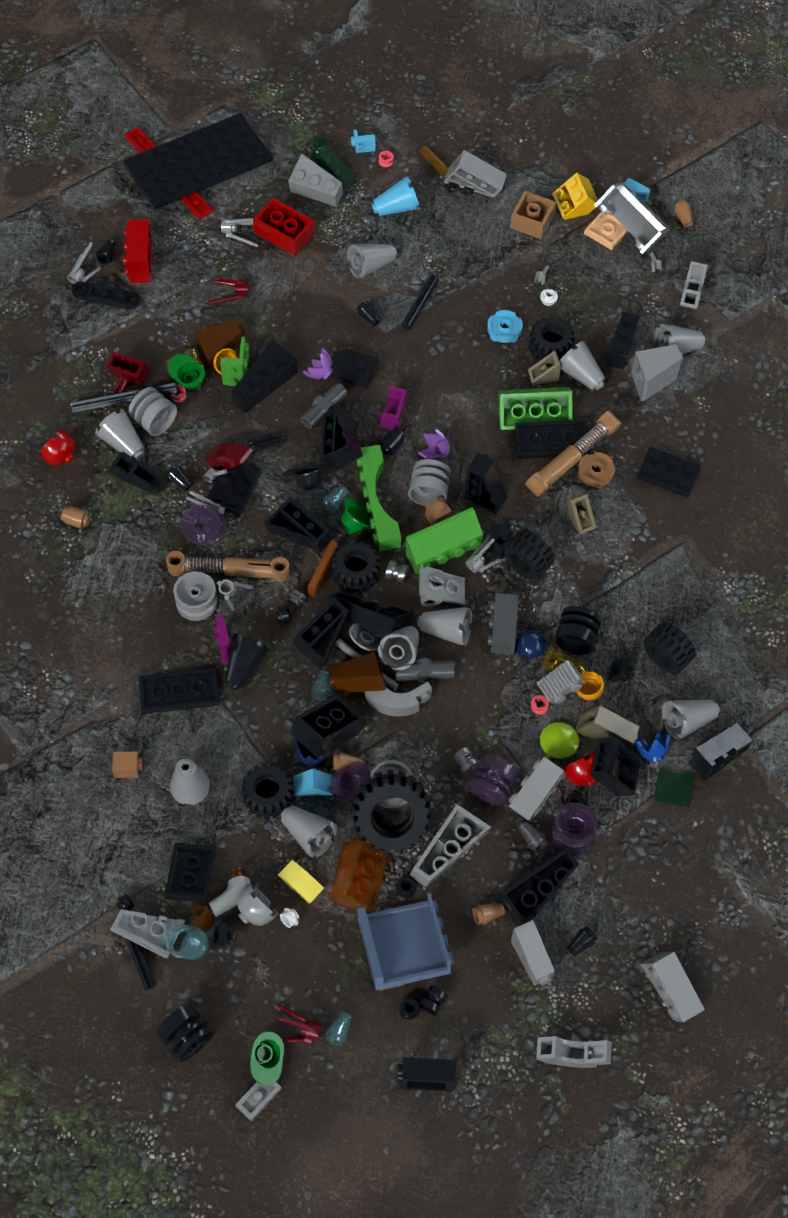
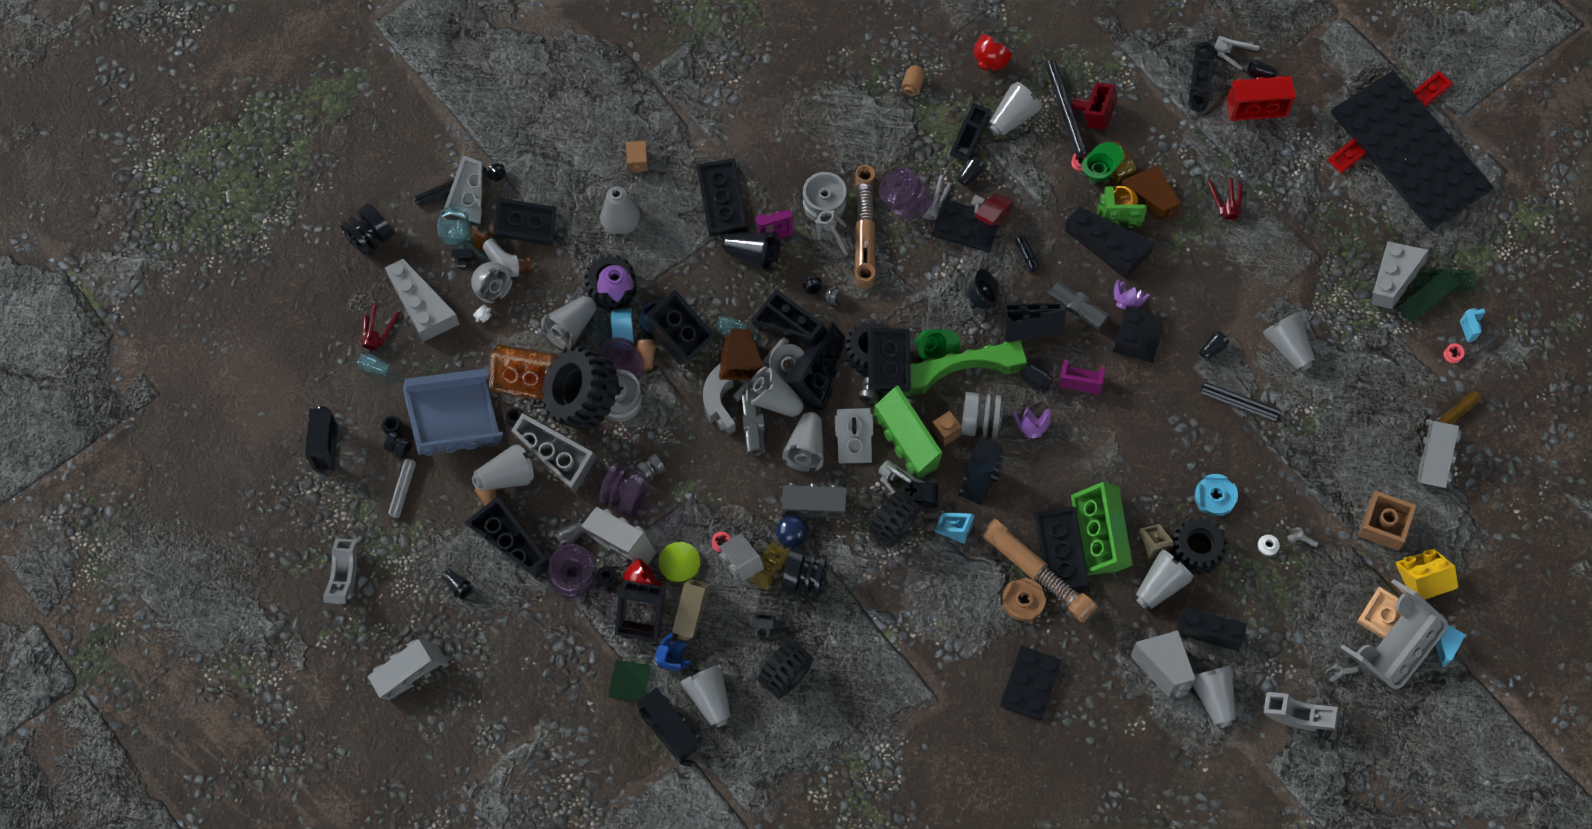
camera: 90 degrees right, 5 degrees up
light grey wheel [128,387,178,436] -> none
light grey plant [221,218,259,247] -> none
light grey plate [235,1082,282,1122] -> none
green piece [250,1032,284,1085] -> none
red brick [253,198,315,256] -> none
black wedge [264,497,333,552] -> none
light yellow slope [278,860,324,904] -> none
dark orange tile [308,541,338,597] -> none
clear light blue cone [323,486,348,512] -> none
medium azure cone [371,176,420,216] -> none
light grey slope [511,920,555,986] -> none
dark tan slope [567,493,597,534] -> none
light orange hair [576,672,604,701] -> none
medium nougat cone [674,201,693,227] -> none
none -> light grey wedge [385,259,459,342]
none -> light grey axle [388,459,416,518]
none -> light grey cone [472,445,534,491]
none -> medium lavender piece [597,265,634,302]
none -> black plate [867,327,911,392]
none -> medium azure slope [934,513,974,544]

